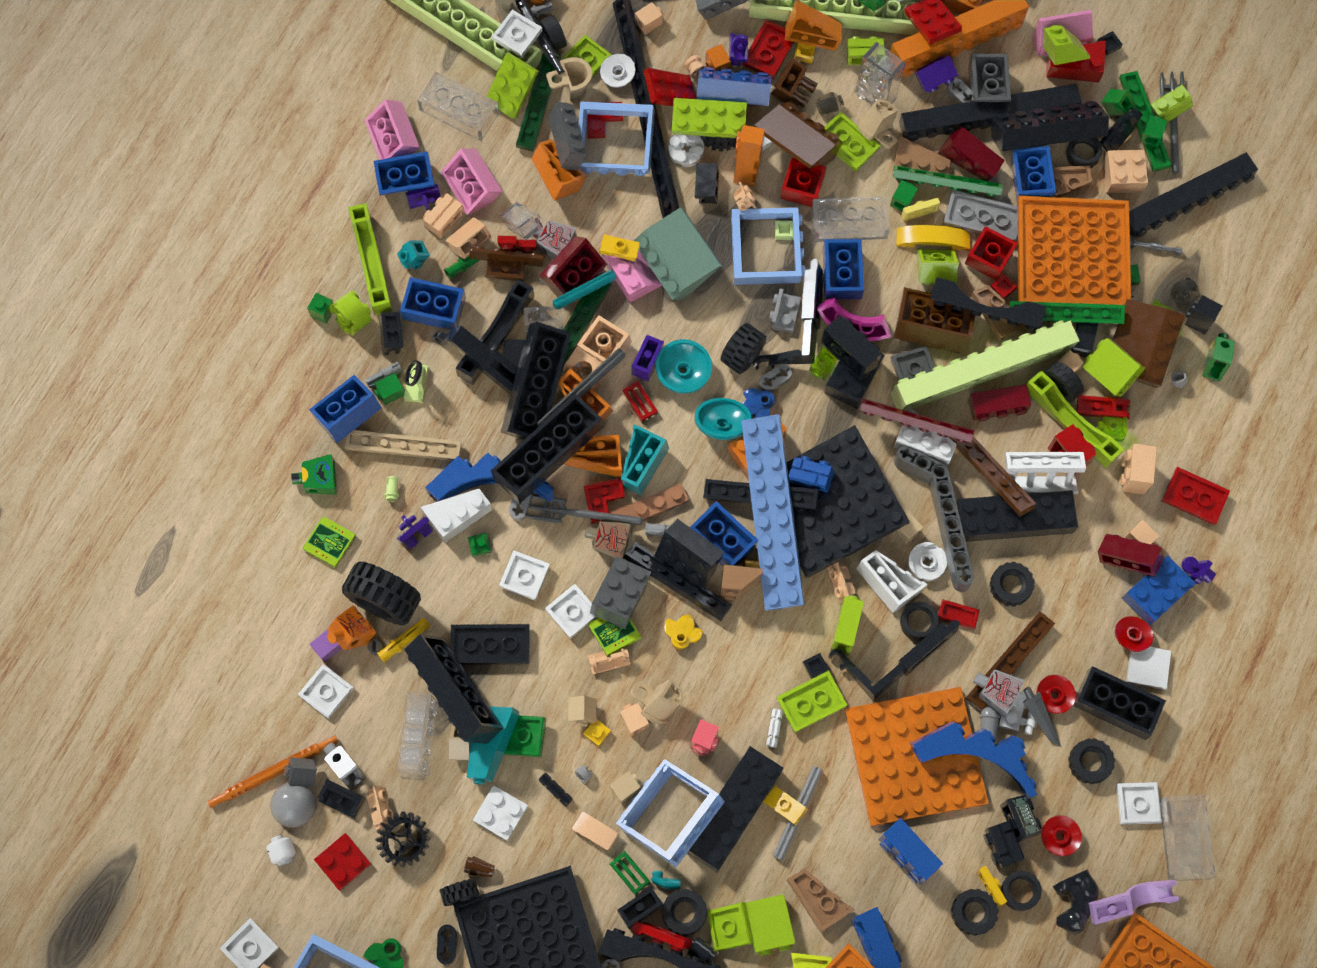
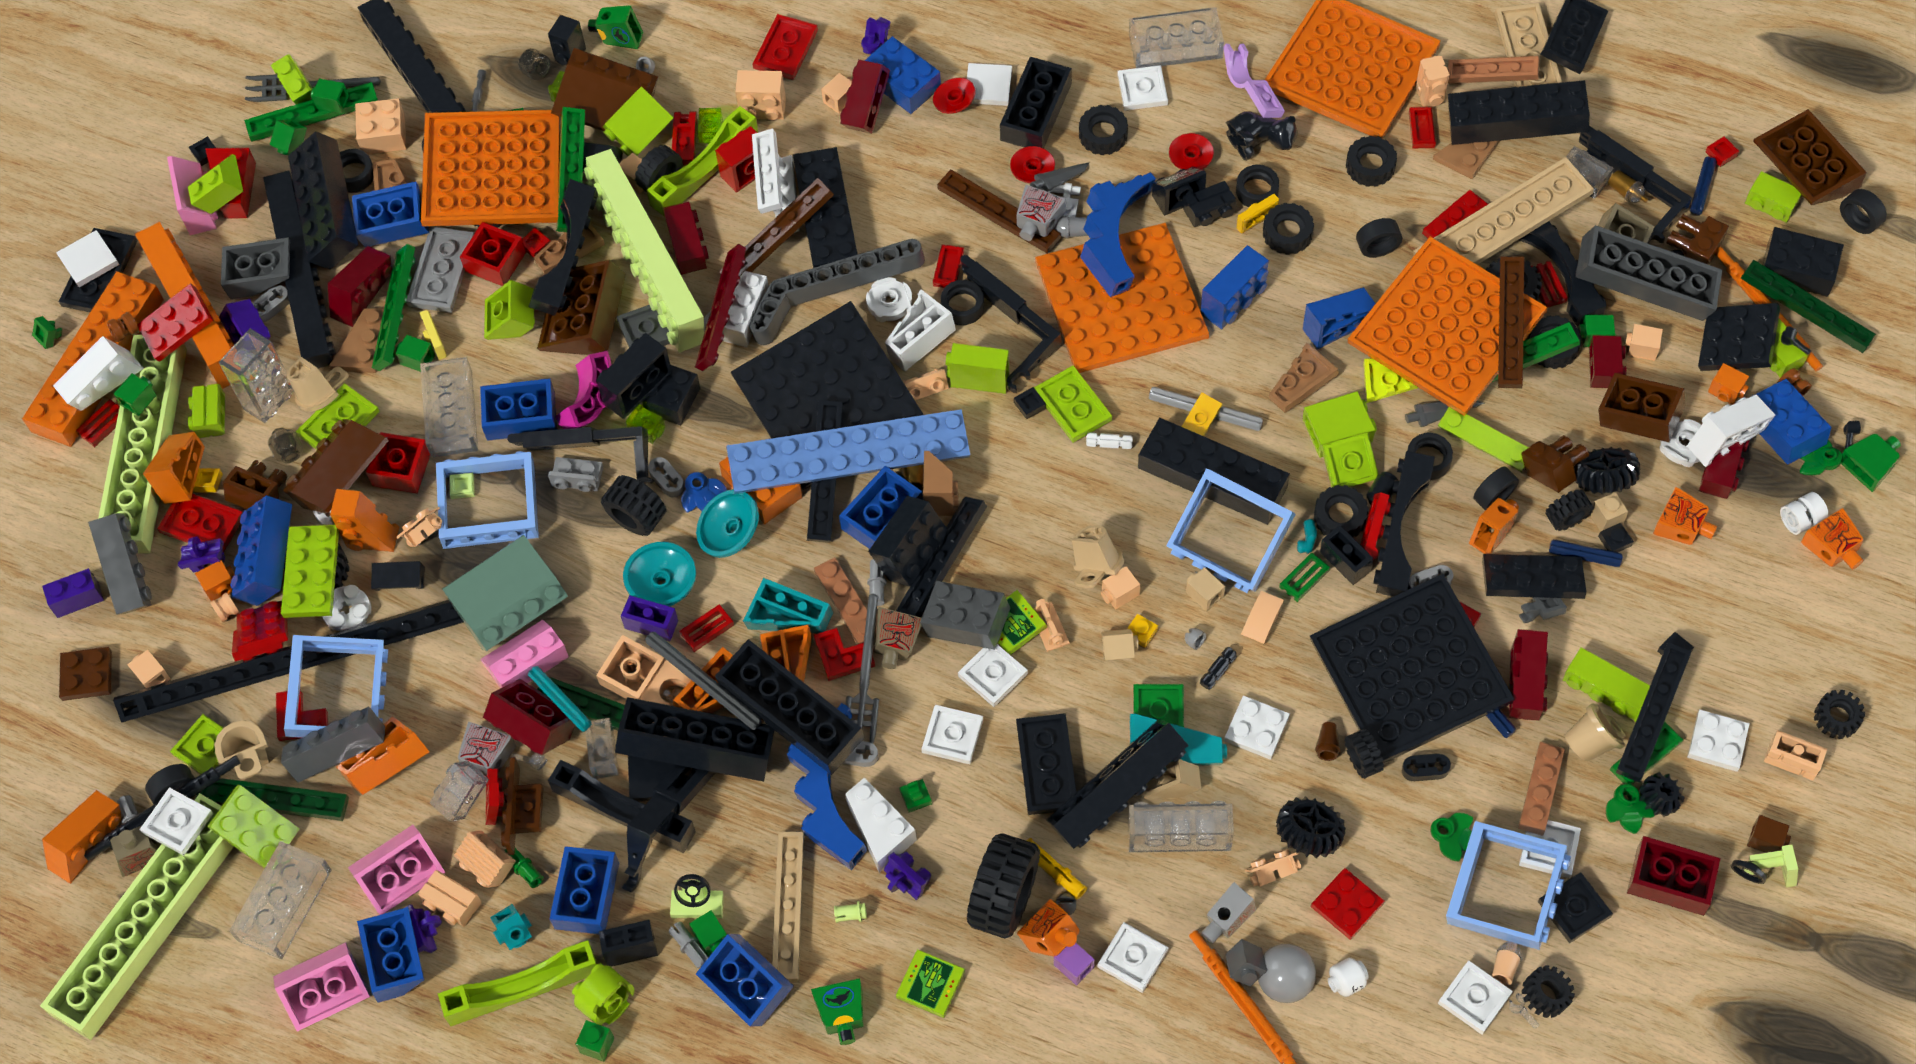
camera: 90 degrees left, 10 degrees down
black hinge [318,779,365,819] -> none
yellow plate [599,234,640,262] -> none
white dish [600,54,636,88] -> none
yellow plate [665,614,703,650] -> none
coral brick [690,719,719,757] -> none
blue brick [788,456,834,493] -> none
yellow slope [896,225,970,250] -> none
black tyre [989,562,1035,607] -> none
black hinge [1100,109,1143,152] -> none

